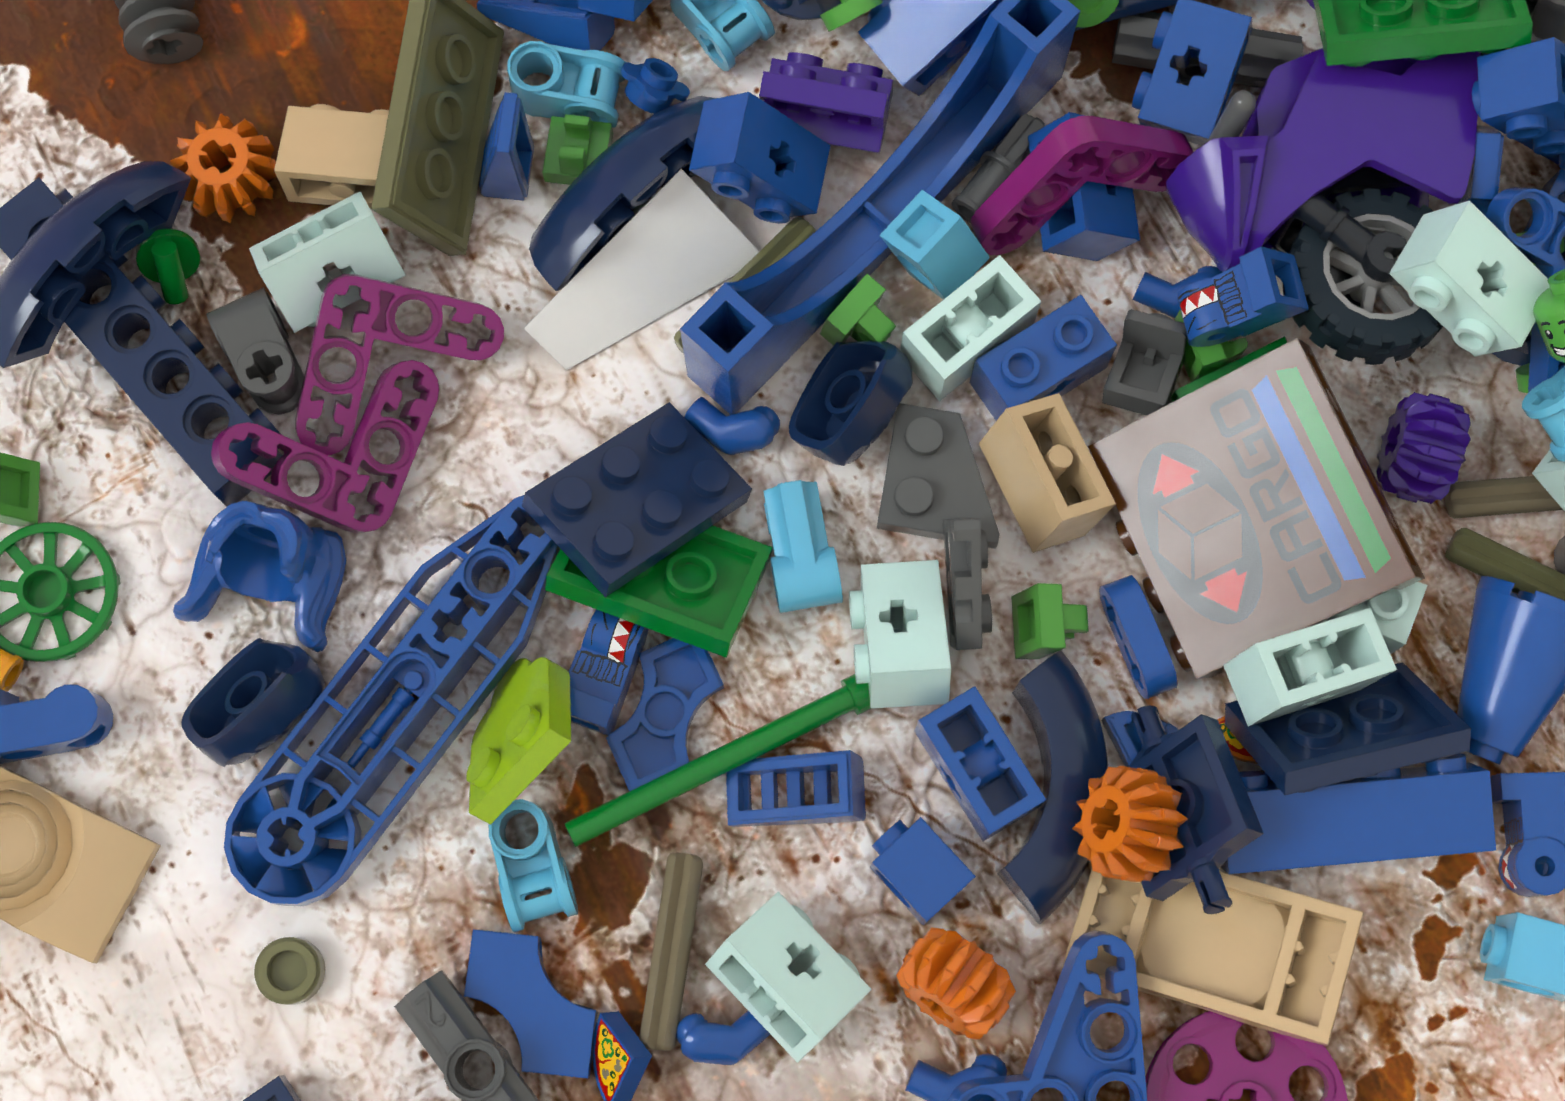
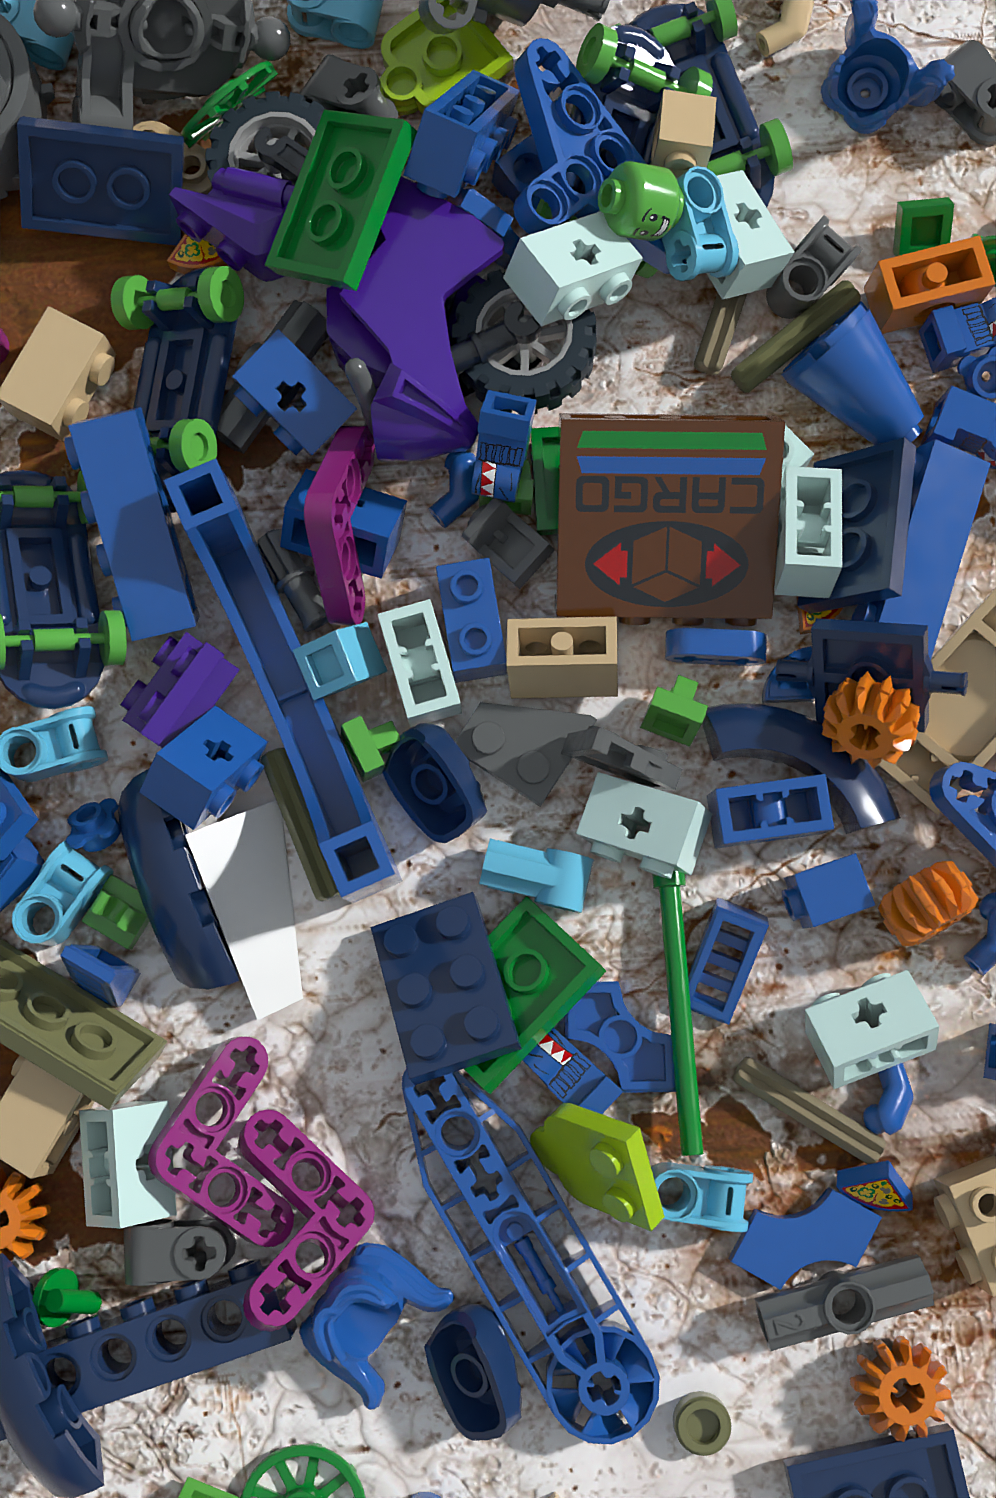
camera: 70 degrees left, 5 degrees up
blue arm [684,397,780,455] -> none
dark purple gear [1376,392,1471,504] -> none

